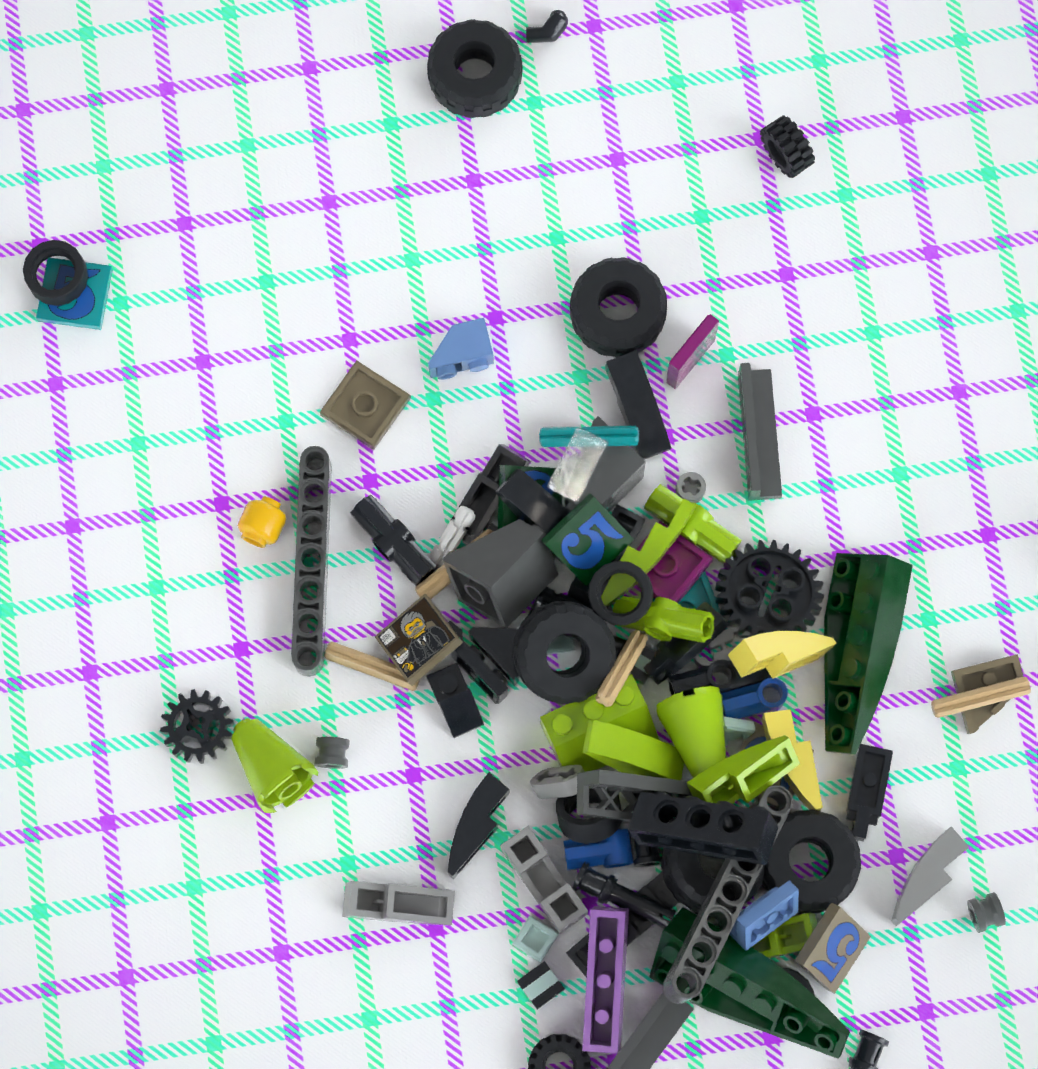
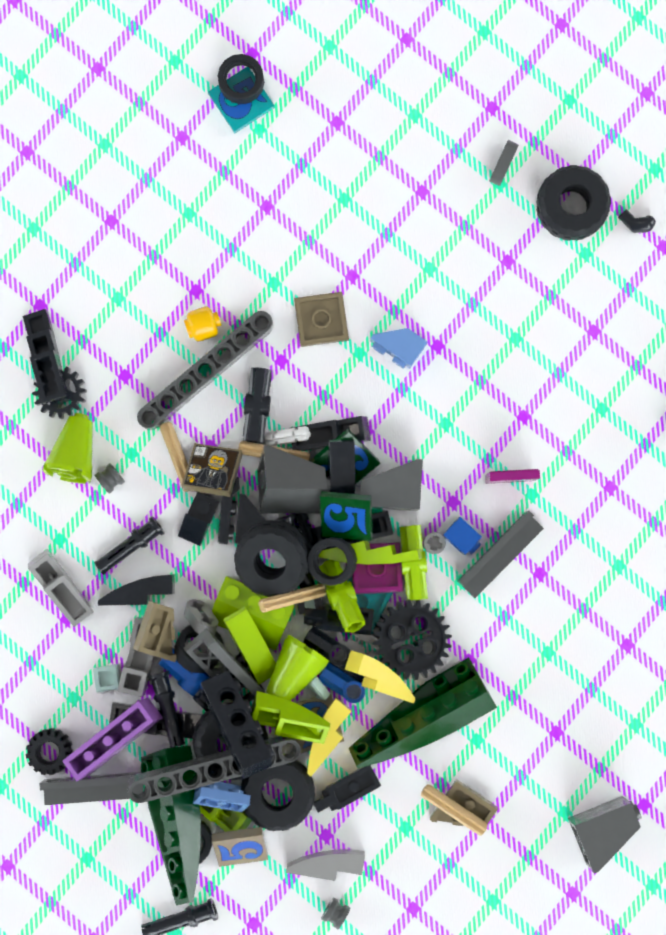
camera: 50 degrees right, 10 degrees up
tile [517,961,565,1010] -> none
teal axle [539,426,639,447] -> none
clear plate [547,427,609,503] -> none
black tyre [570,257,667,357] -> none
black slope [605,350,672,460] -> none
none -> black slope [22,309,67,404]
none -> black pin [94,516,165,575]
none -> dark tan wing [133,601,177,662]
none -> blue brick [443,517,482,555]
none -> dark grey beam [489,140,519,186]

